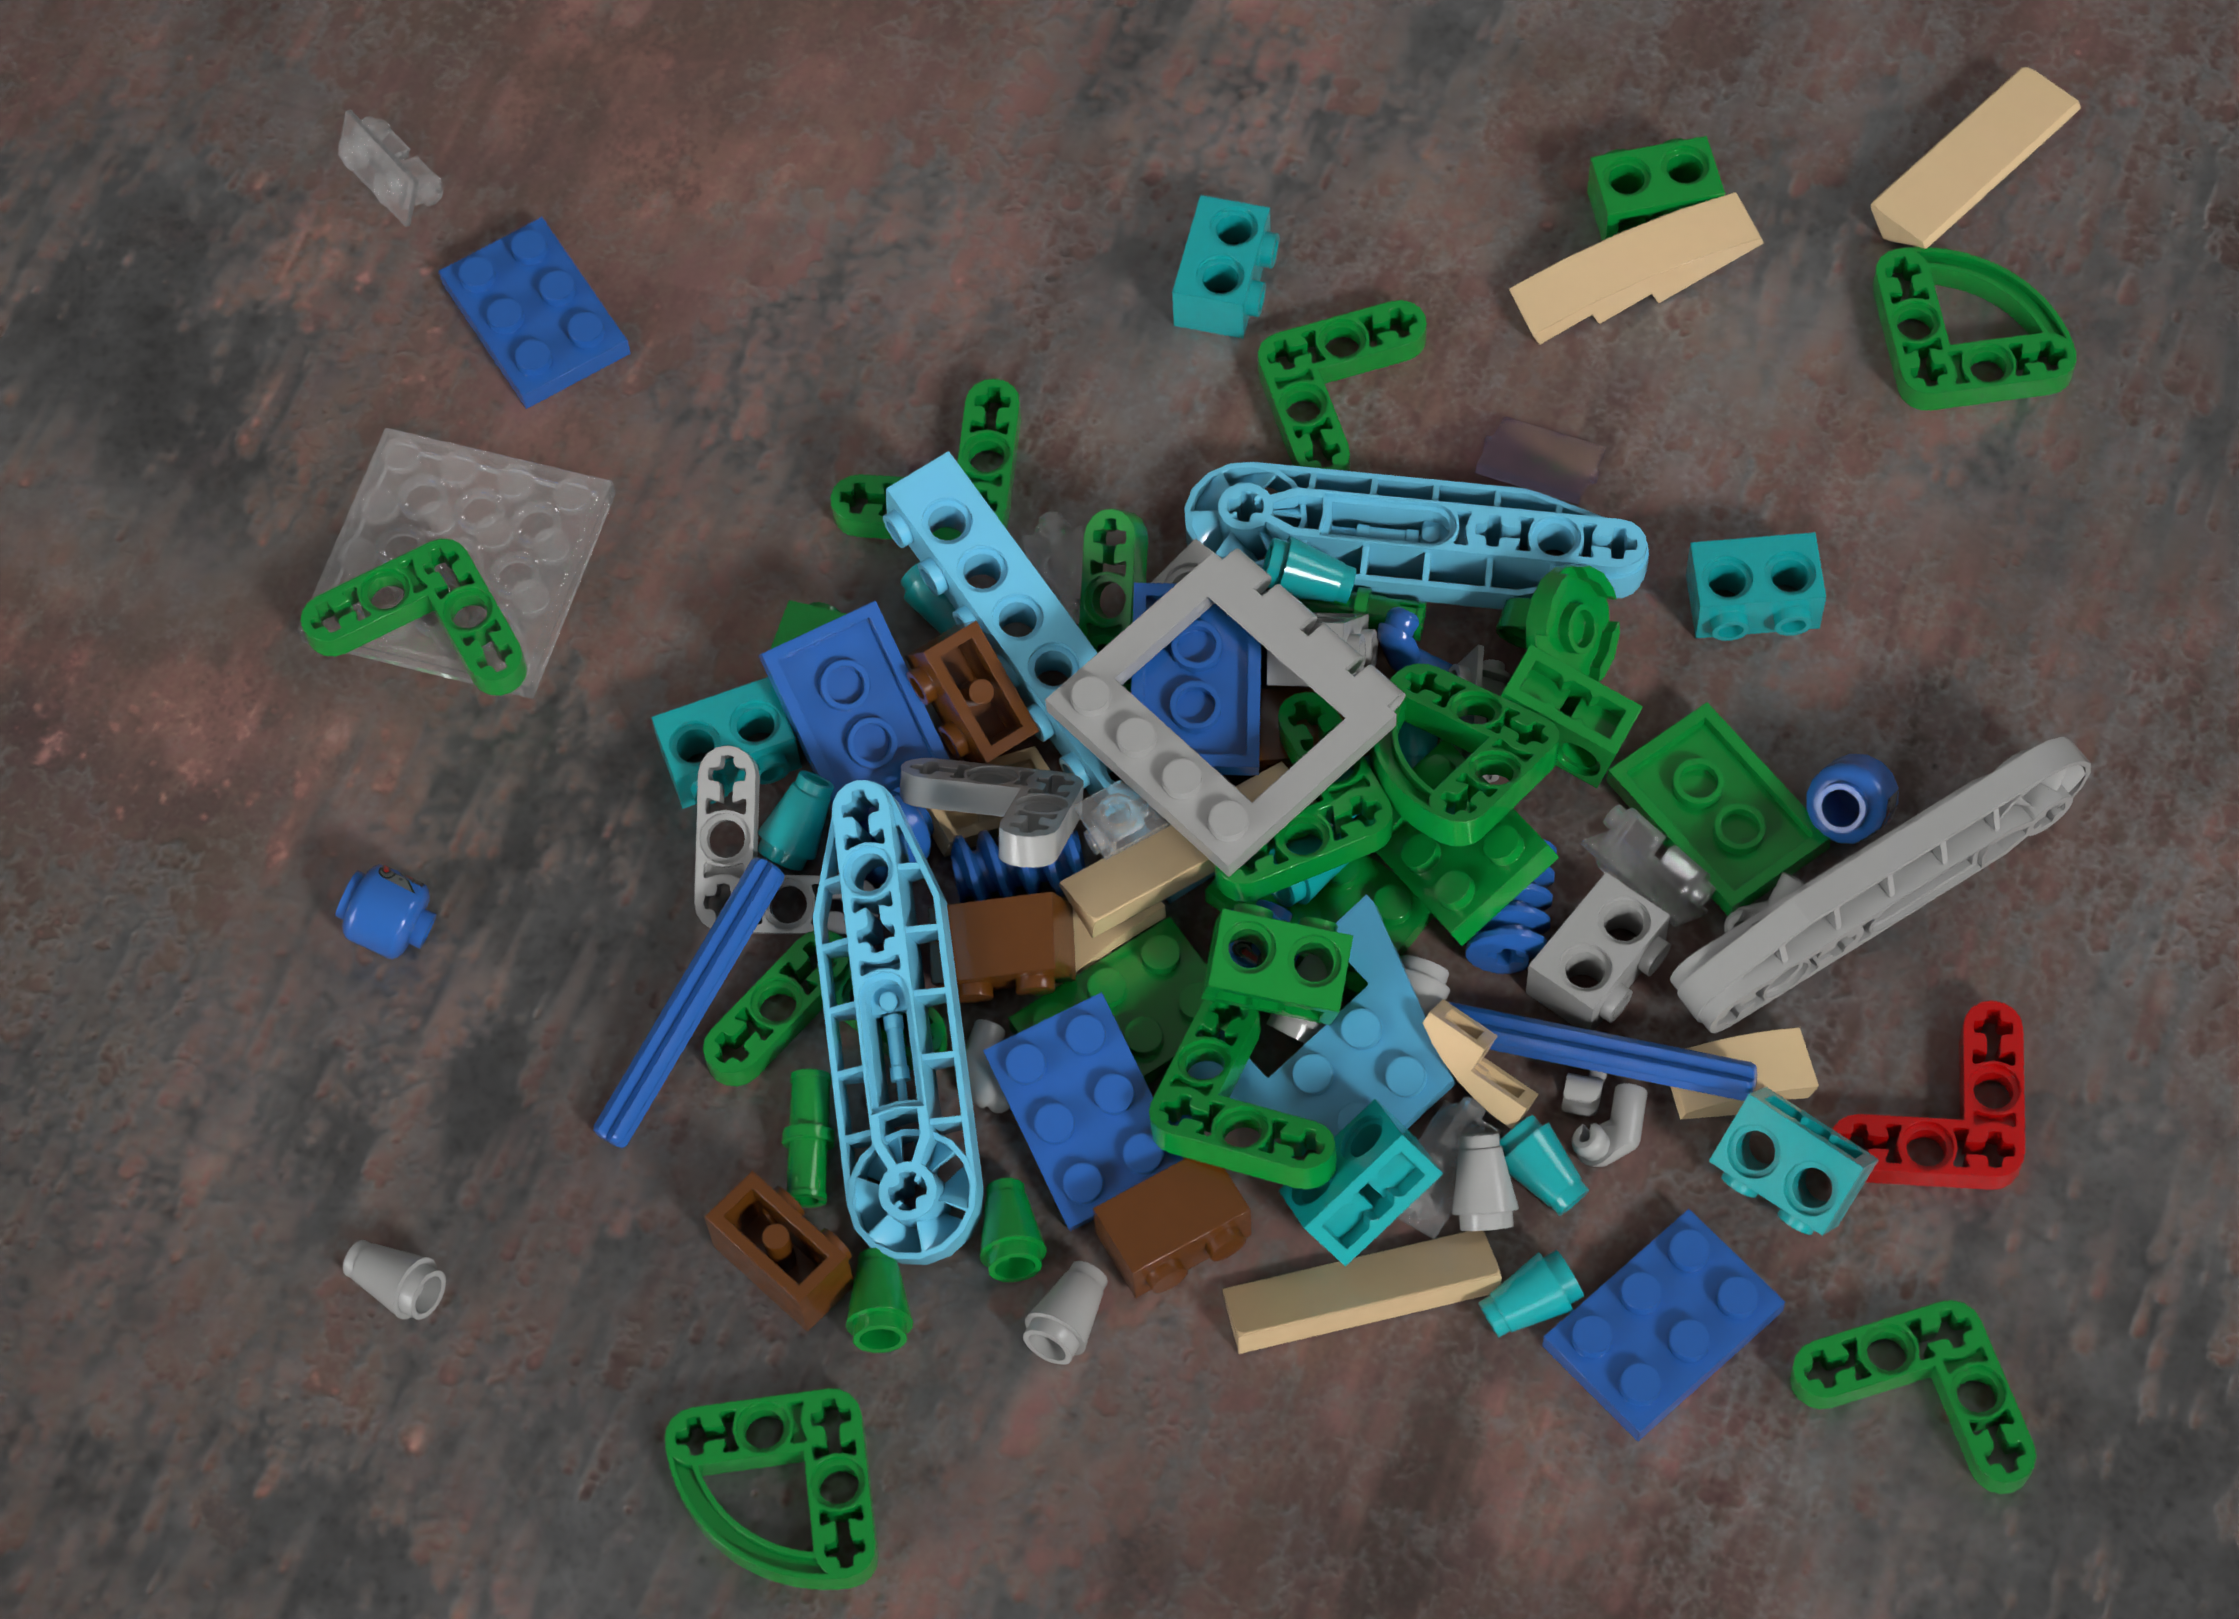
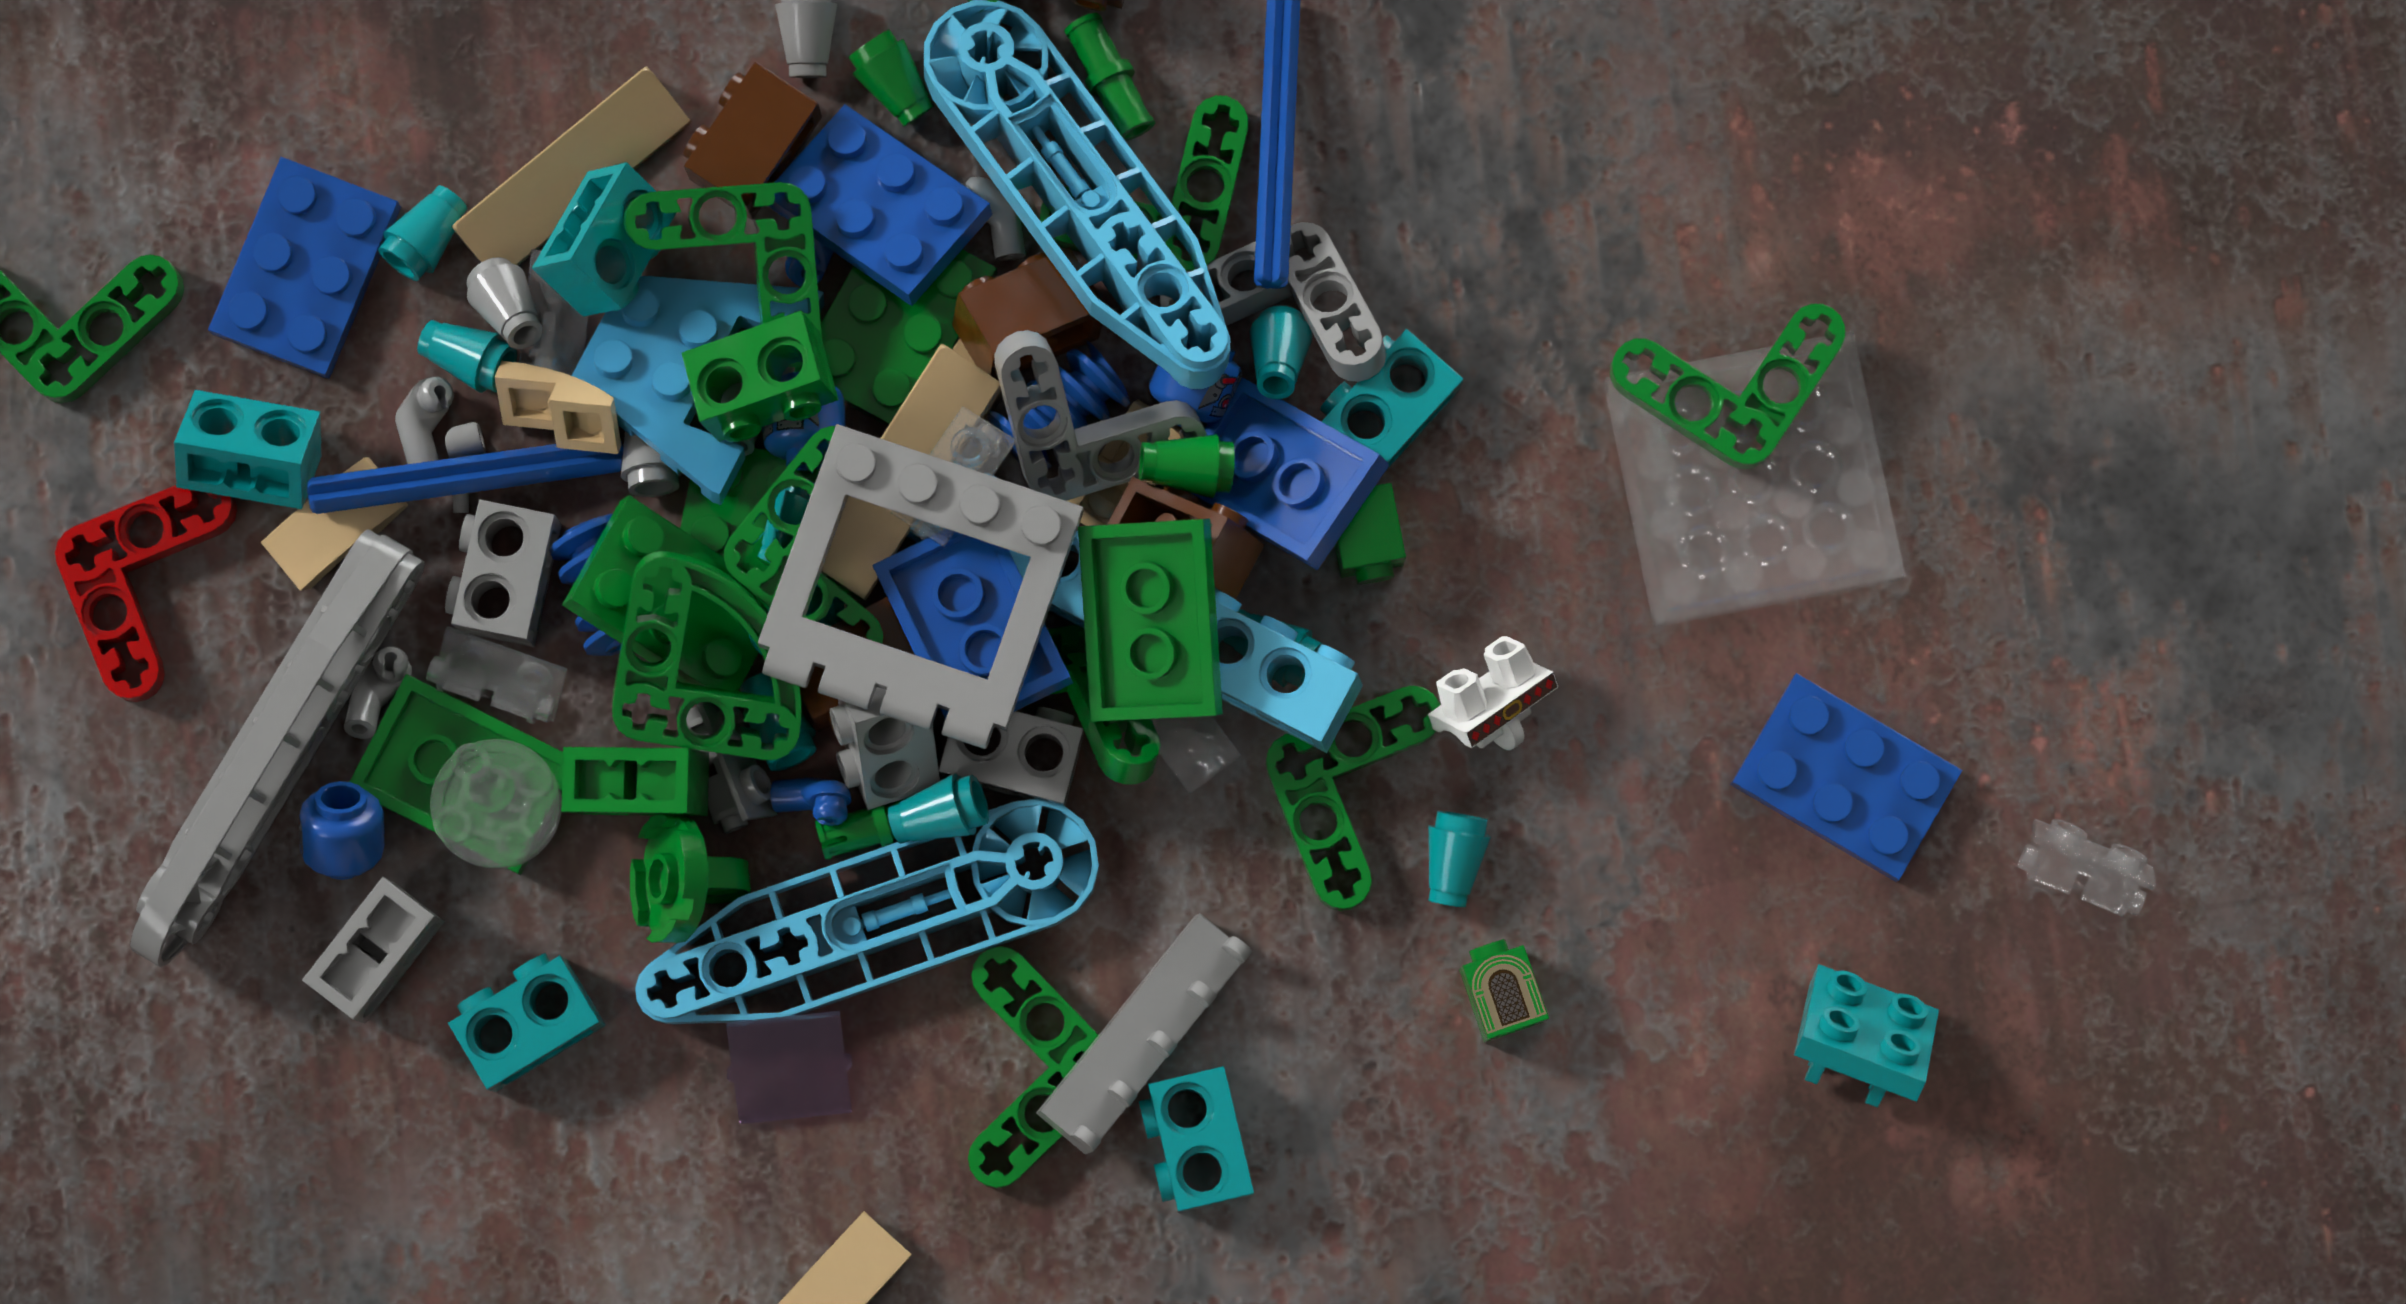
camera: 145 degrees right, 20 degrees up
blue head [335,864,437,959] -> none
none -> light grey brick [302,877,445,1024]
none -> clear tile [430,739,562,869]
none -> light grey hinge [1036,913,1252,1155]
none -> green plate [1078,518,1223,722]
none -> green cone [1139,434,1235,499]
none -> white hips [1428,636,1558,751]
none -> teal cone [1428,811,1491,907]
none -> brick [1459,939,1549,1043]
none -> teal plate [1794,964,1939,1108]

